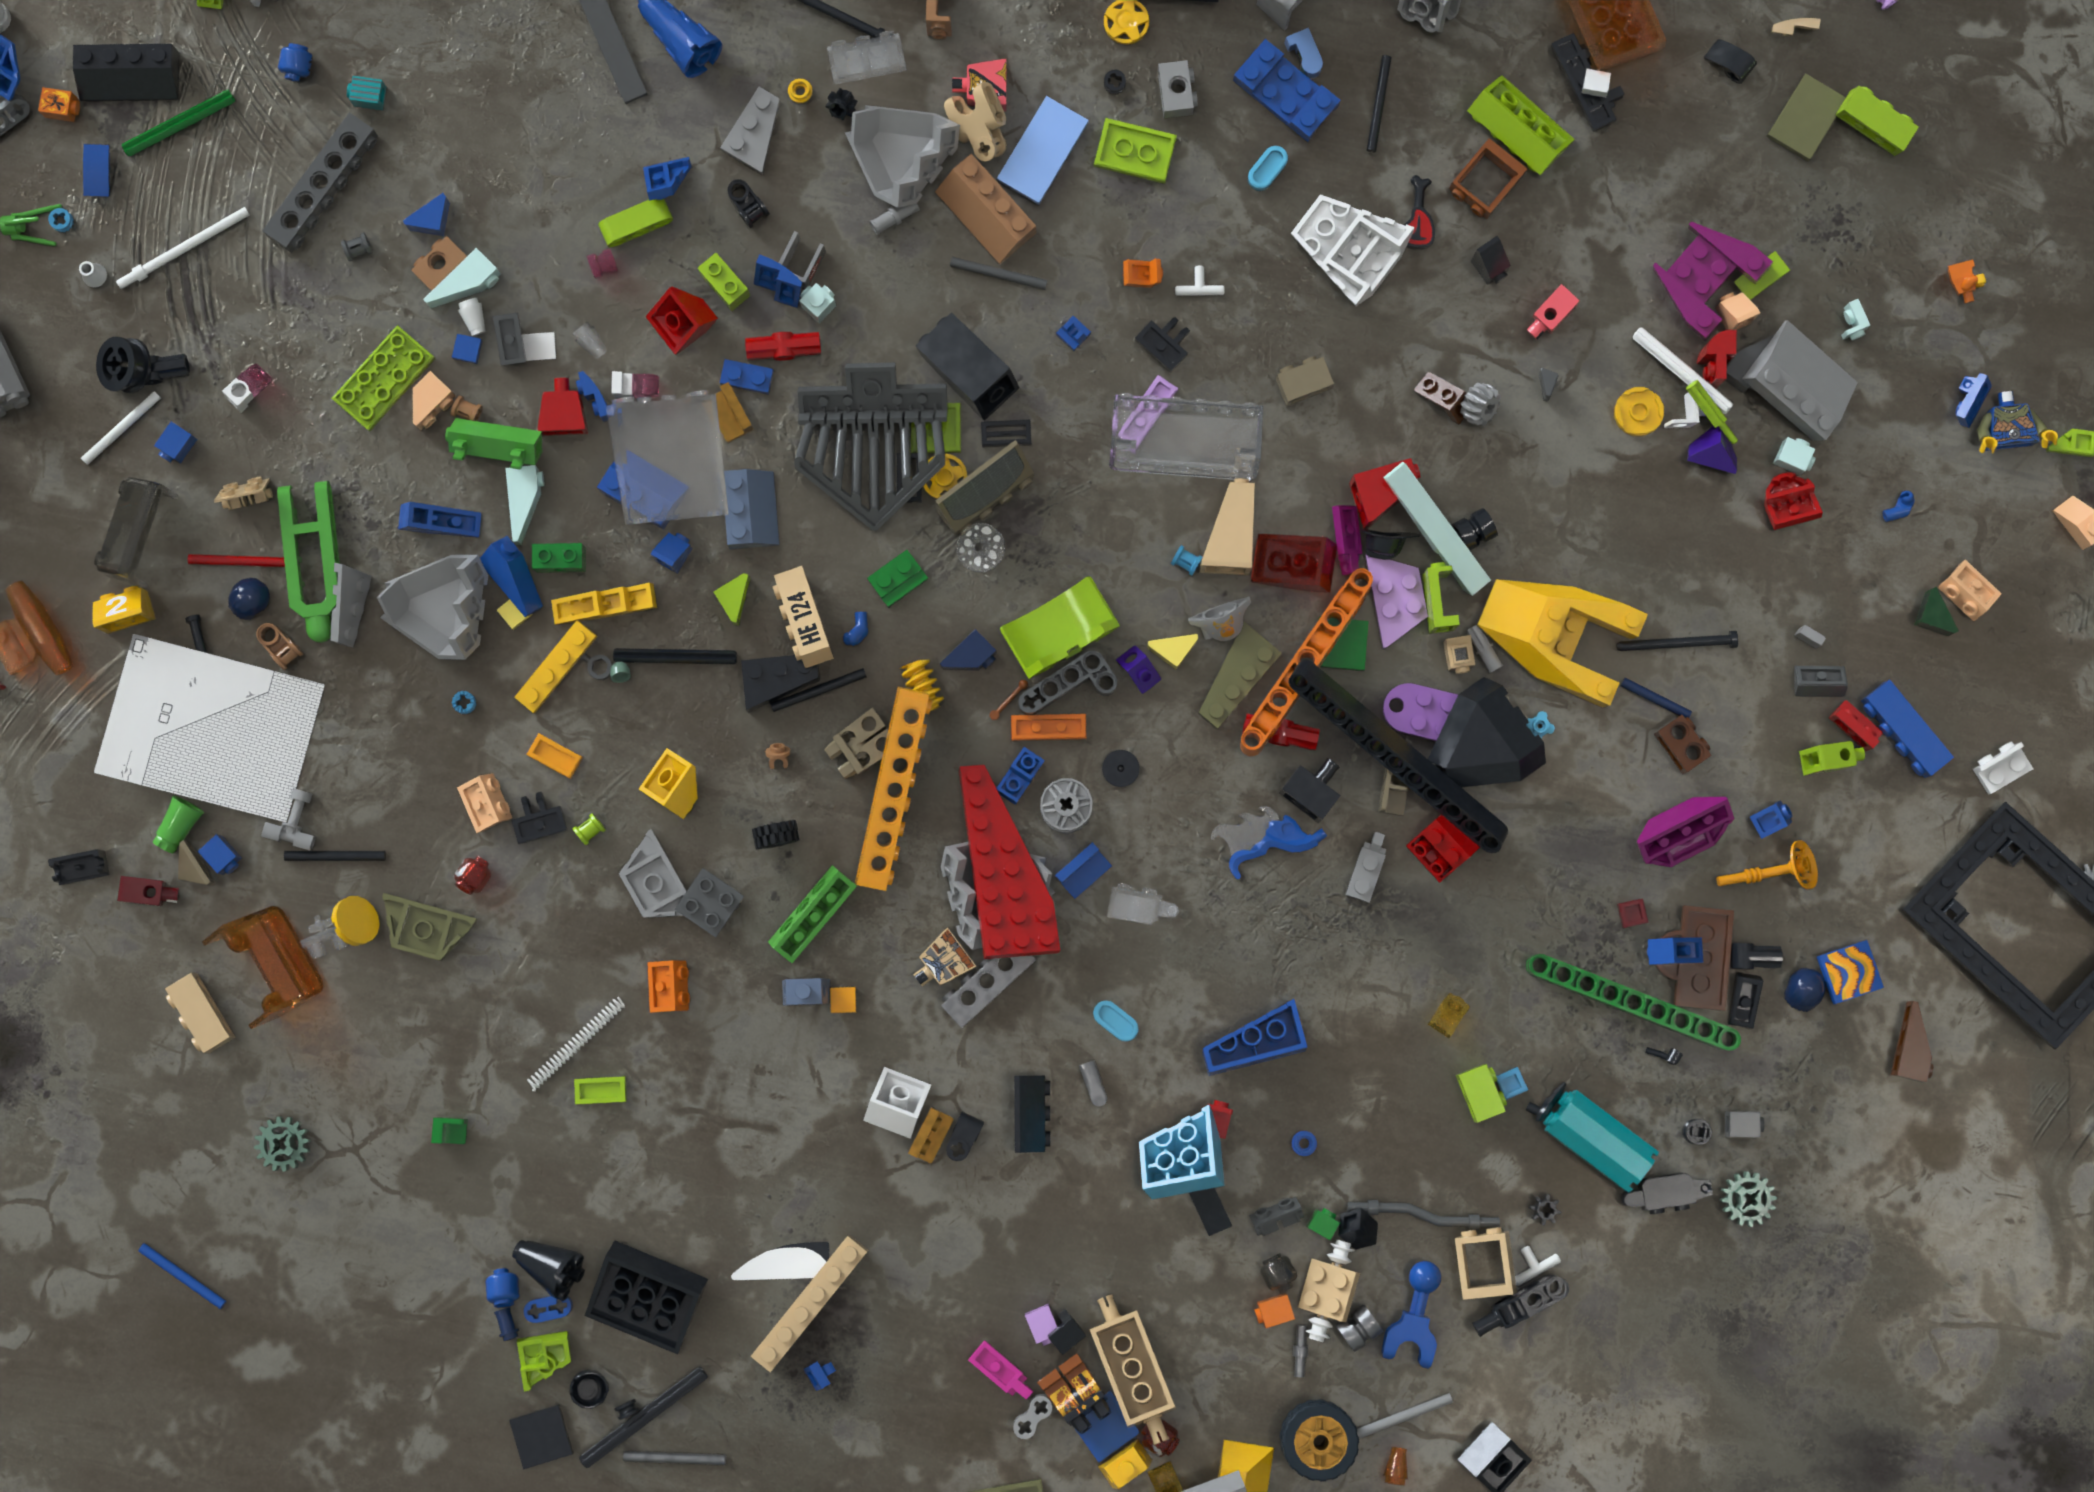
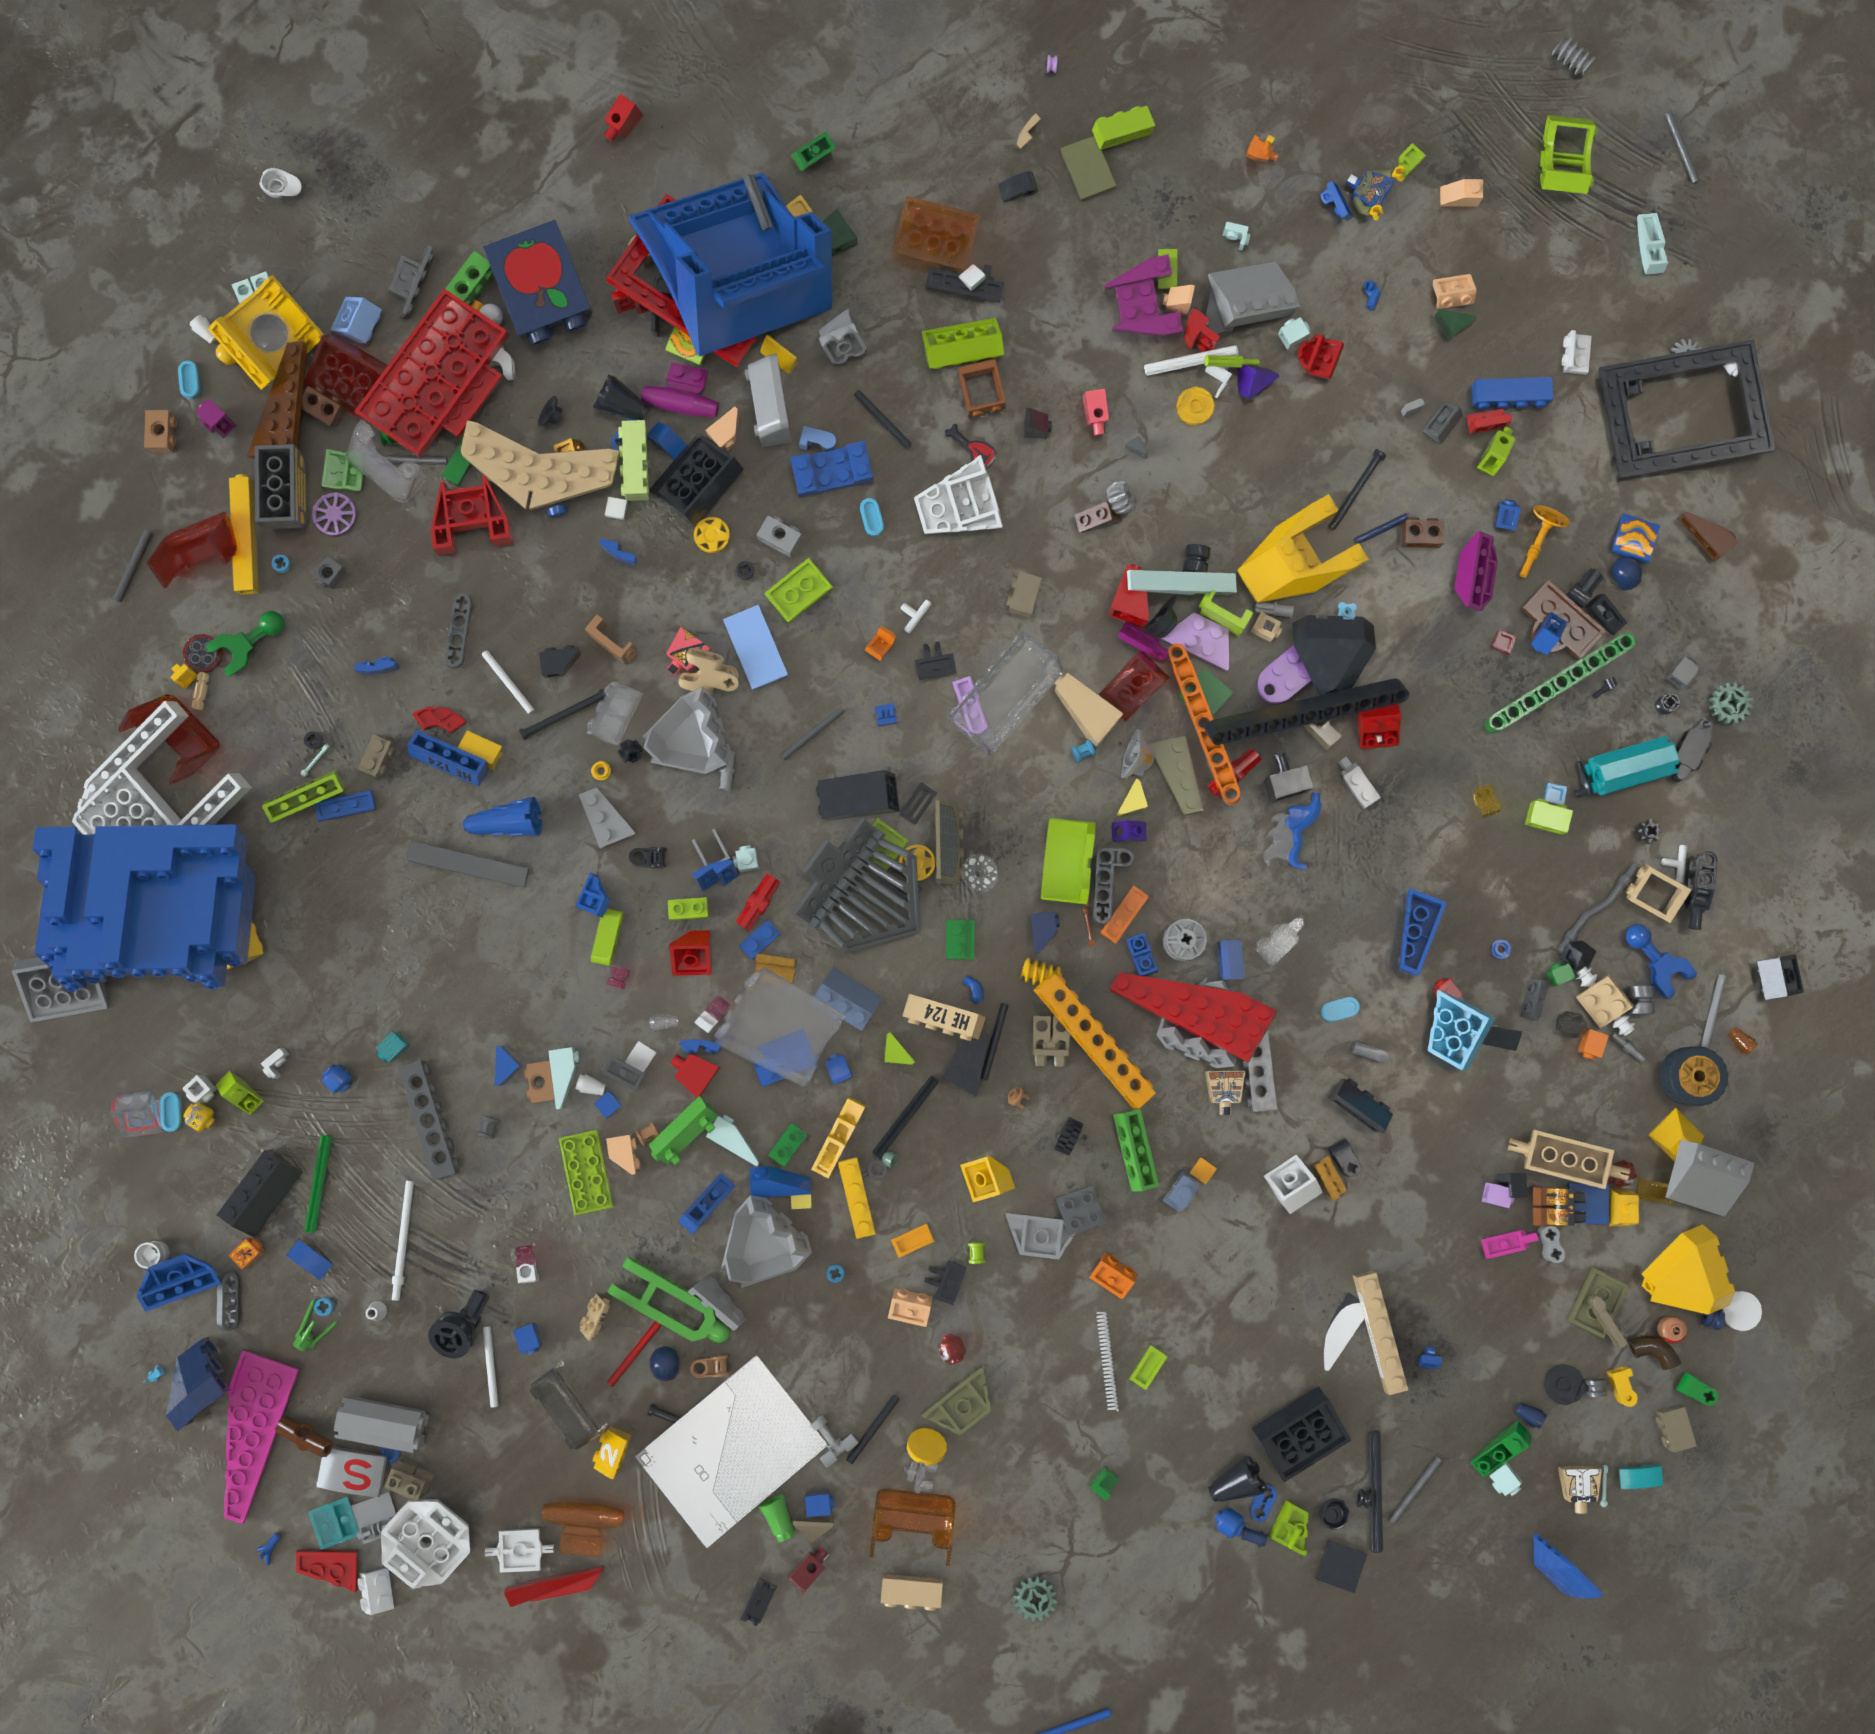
camera: 55 degrees left, 0 degrees up
medium nougat slope [935,153,1036,265] -> none
black piece [1102,750,1140,787] -> none

